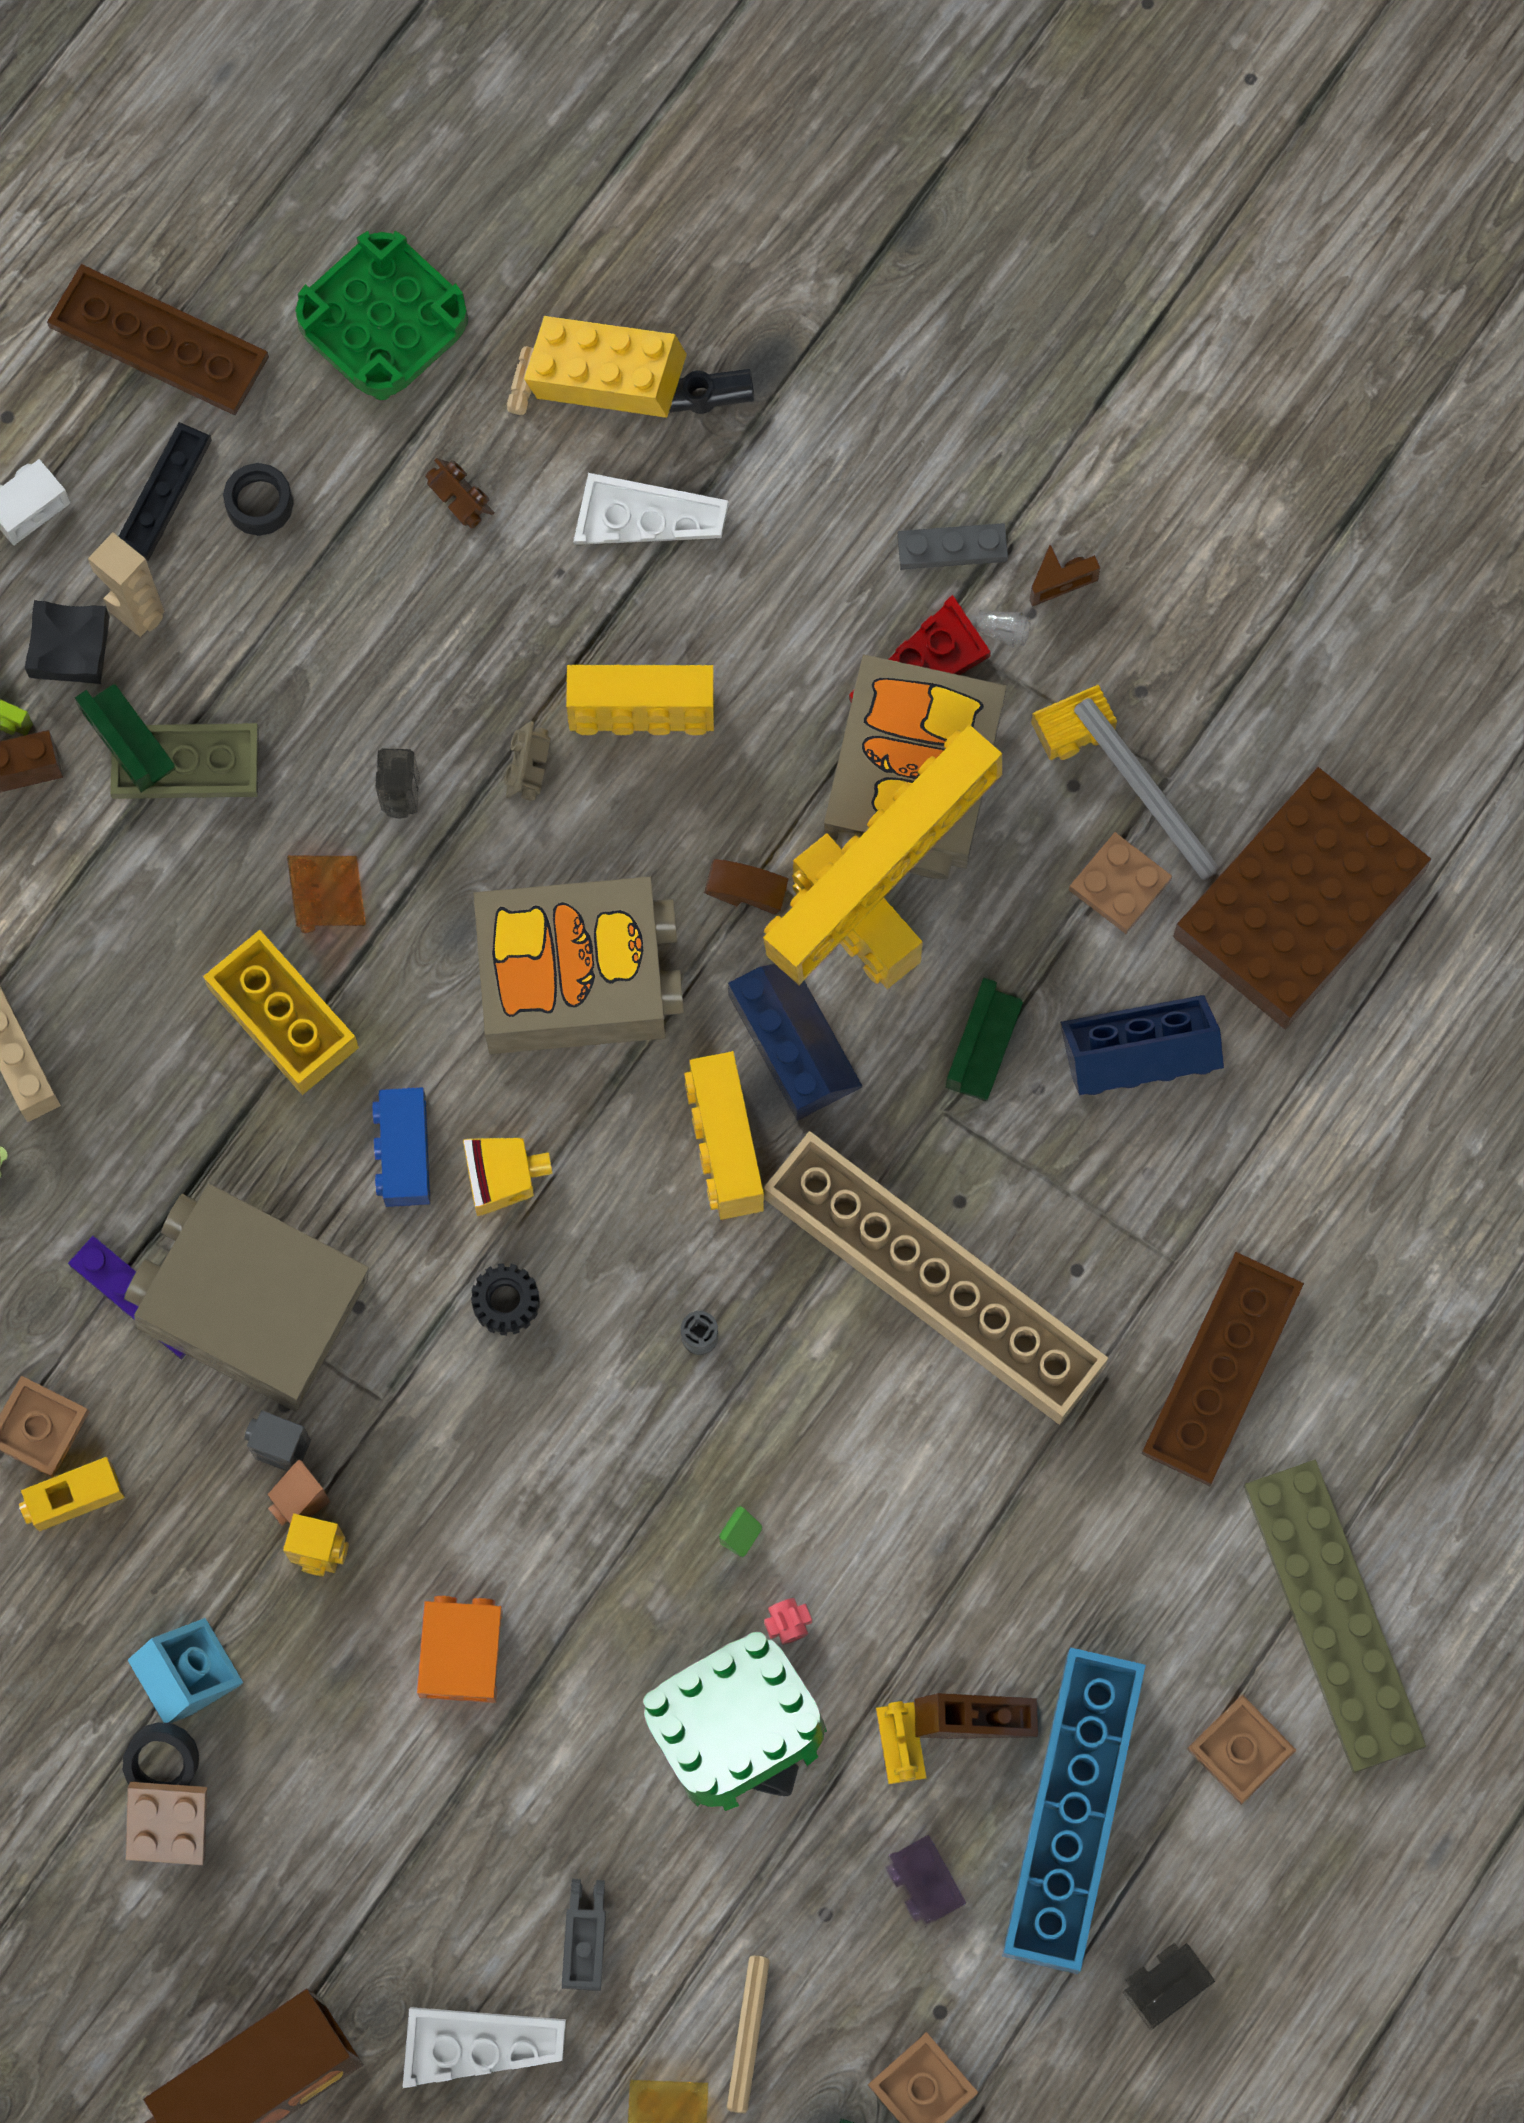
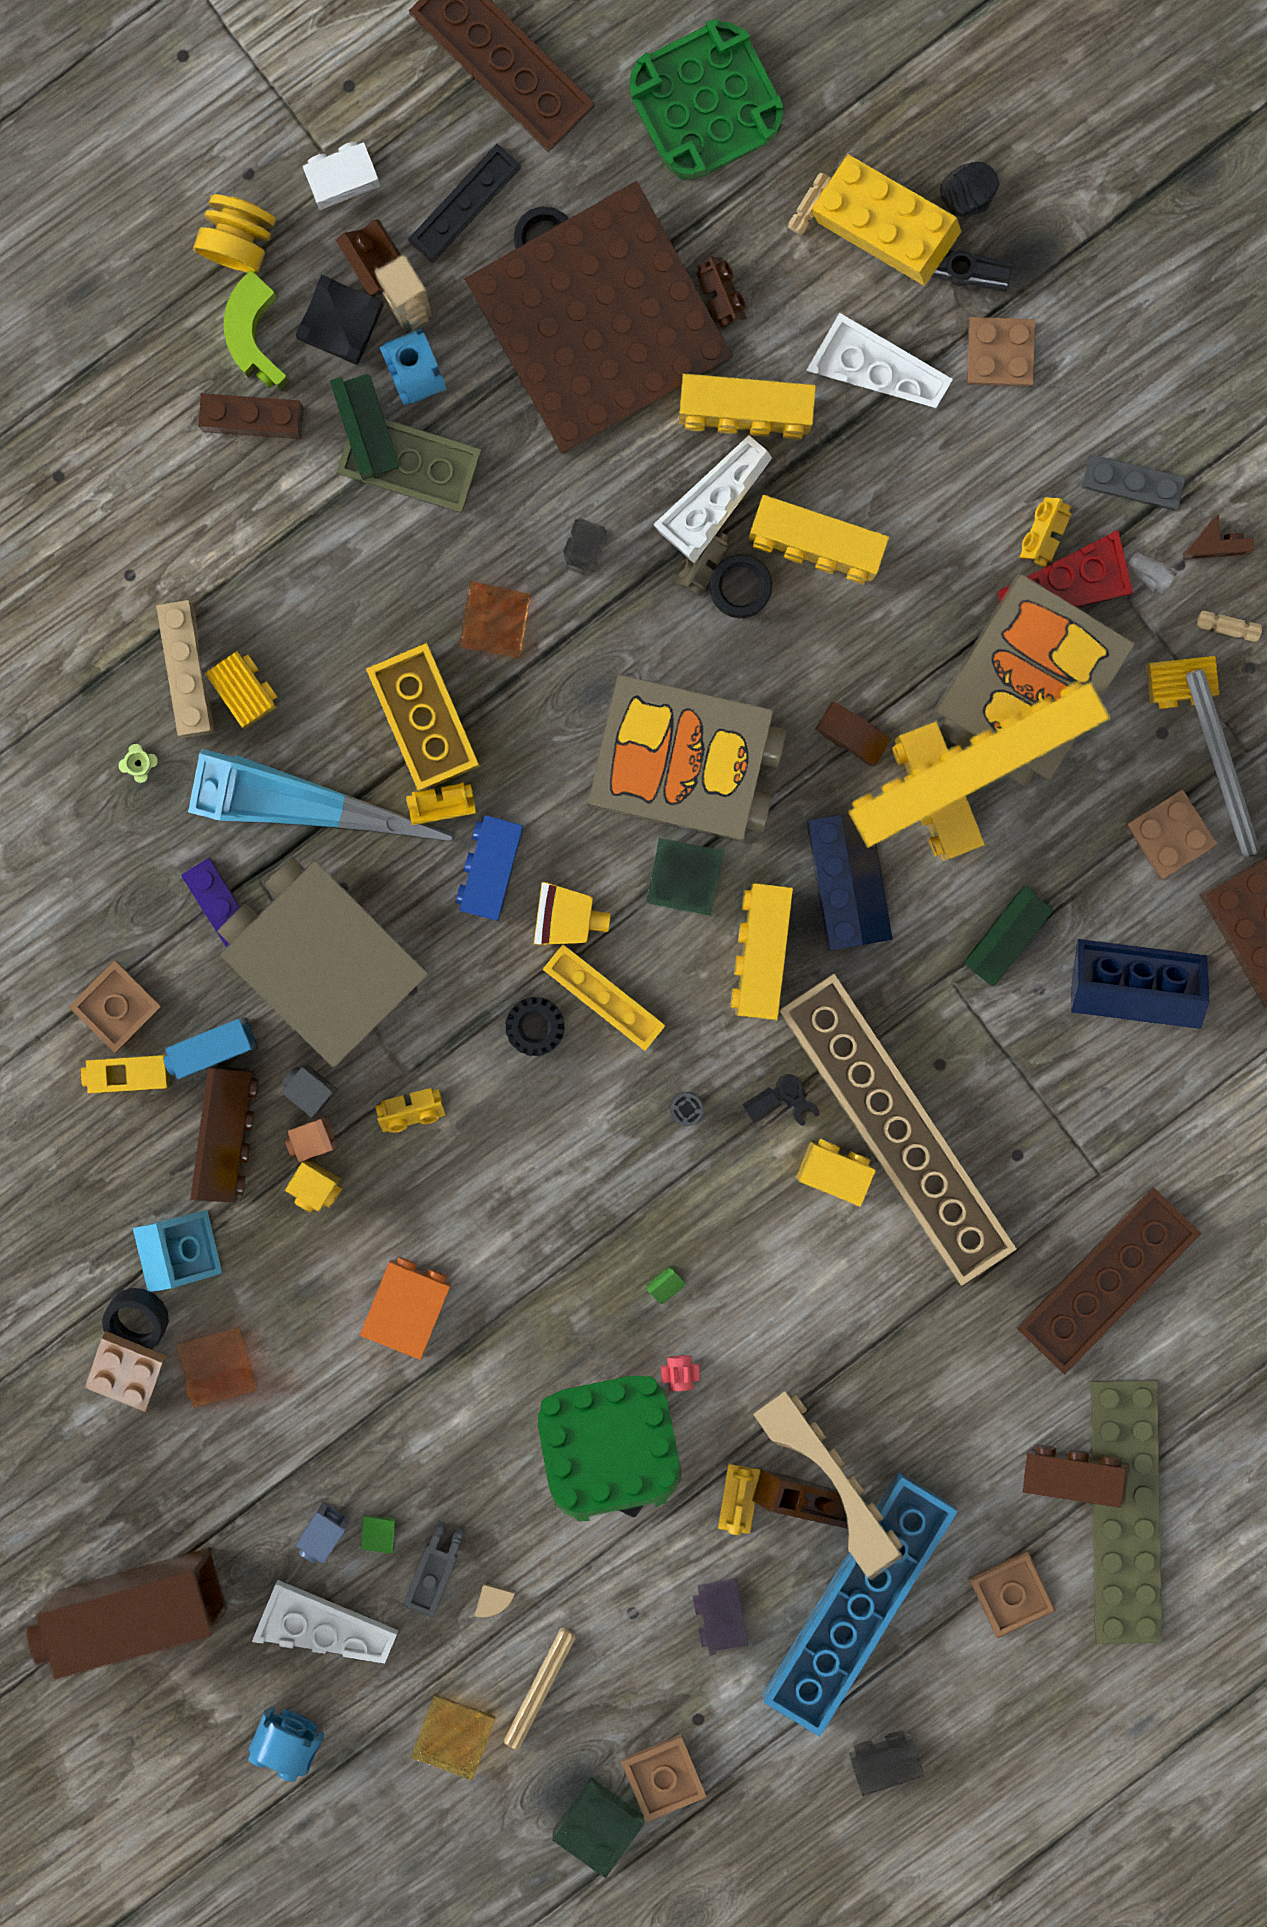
camera: 15 degrees right, 15 degrees up
none -> dark azure brick [163,1017,258,1079]
none -> clear orange hinge [177,1327,257,1408]
none -> medium azure plate [188,749,454,841]
none -> reddish brown slope [190,1066,259,1203]
none -> yellow brick [205,651,277,729]
none -> sand blue brick [296,1502,350,1564]
none -> reddish brown bracket [336,219,401,296]
none -> bright green slope [361,1516,396,1554]
none -> yellow hinge [375,1087,446,1133]
none -> dark azure brick [380,328,447,406]
none -> yellow hinge [406,782,476,825]
none -> reddish brown plate [464,180,733,453]
none -> tan tile [475,1583,515,1617]
none -> yellow plate [542,944,665,1051]
none -> clear green brick [646,838,724,916]
none -> white wing [653,435,772,563]
none -> yellow brick [679,374,816,440]
none -> black tyre [710,554,772,619]
none -> black bar [742,1074,820,1126]
none -> tan arch [753,1391,903,1580]
none -> yellow brick [796,1139,876,1207]
none -> black hair [940,162,999,217]
none -> medium nougat plate [966,317,1035,387]
none -> yellow hinge [1019,497,1072,567]
none -> reddish brown brick [1023,1445,1129,1508]
none -> tan axle [1197,610,1262,642]

